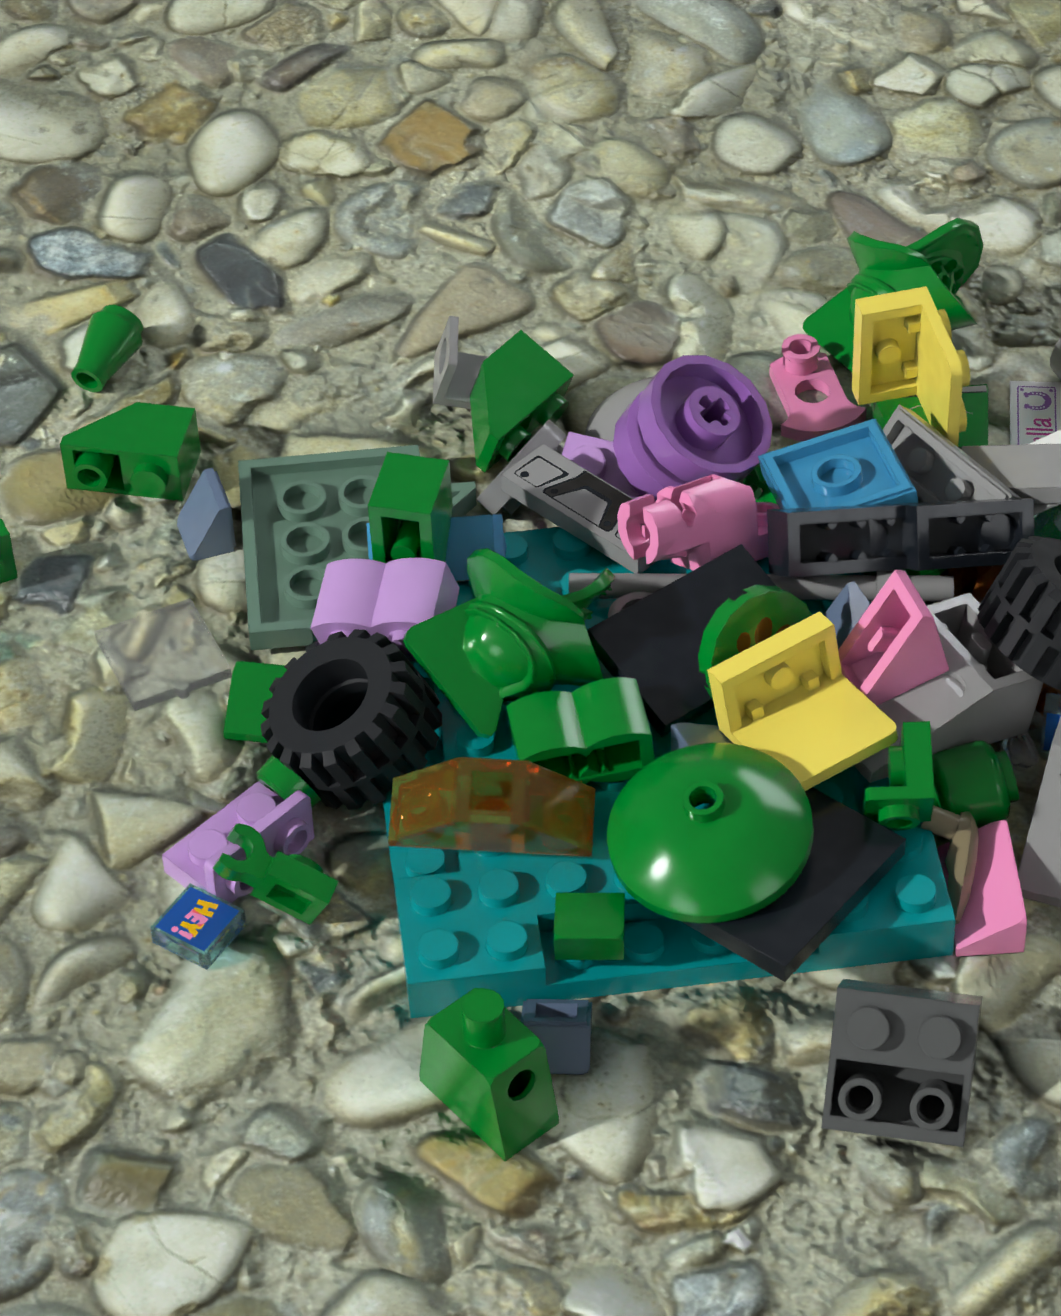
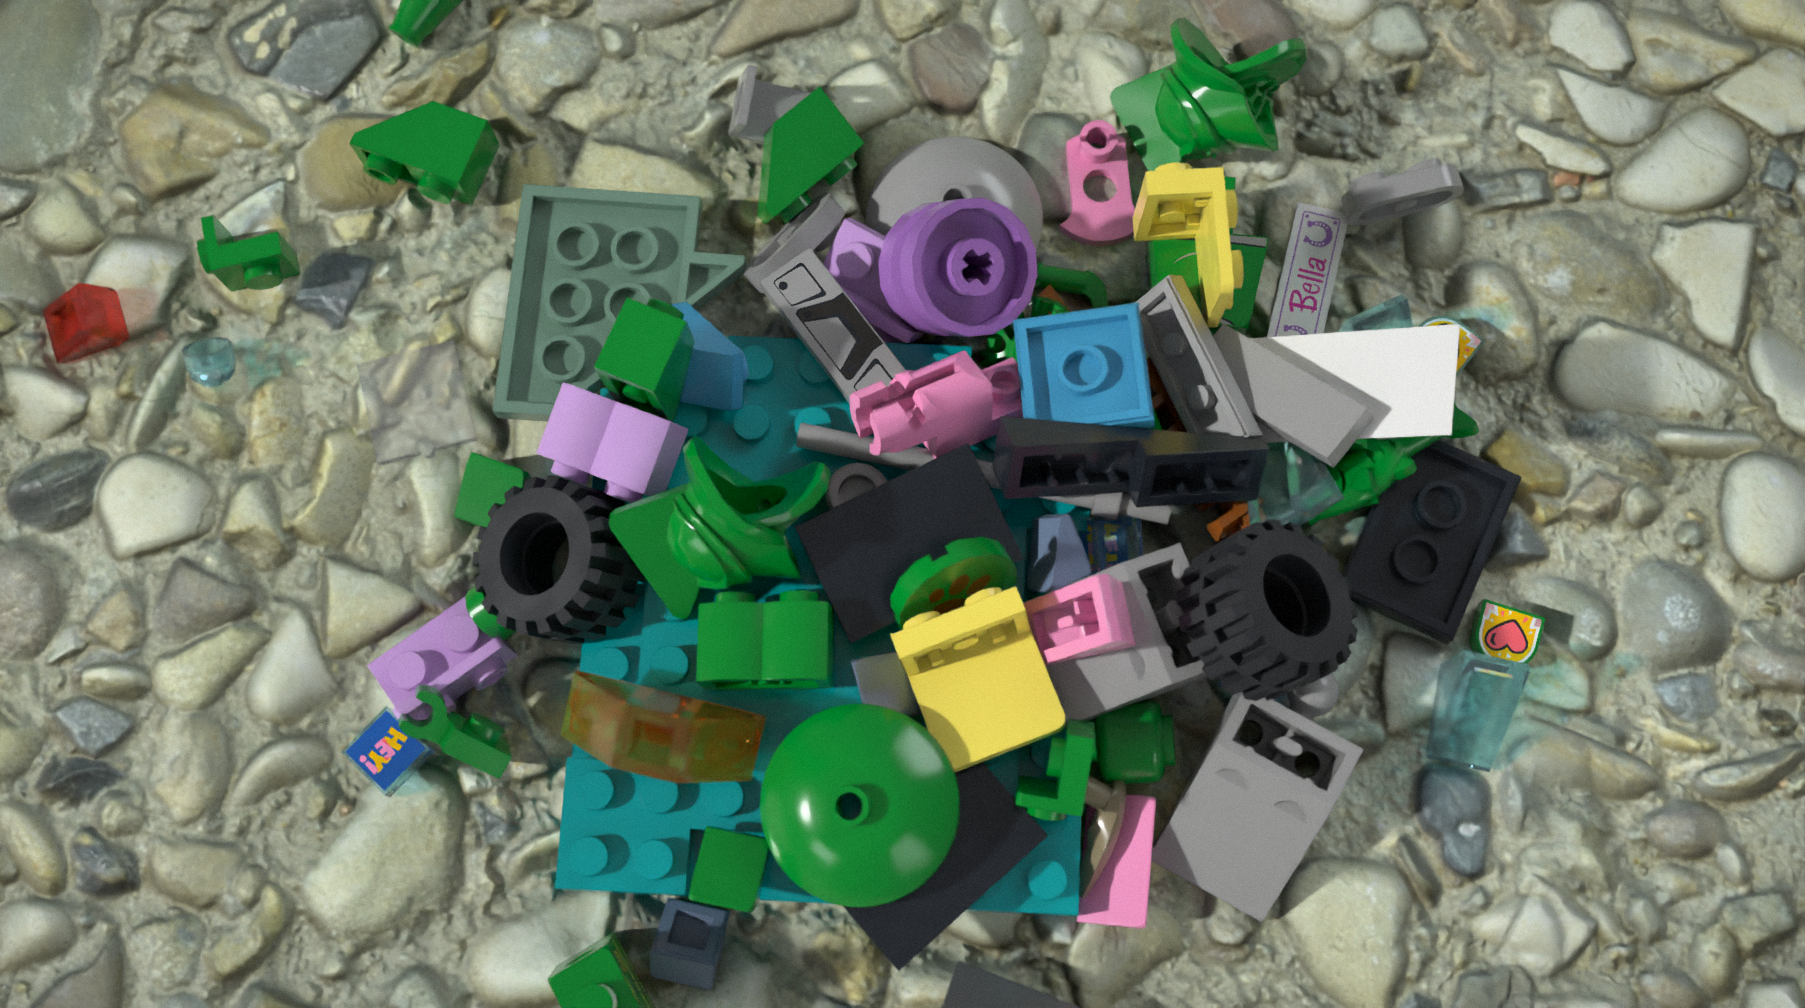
camera: 10 degrees right, 30 degrees up
sand blue slope [177,467,236,561] -> none

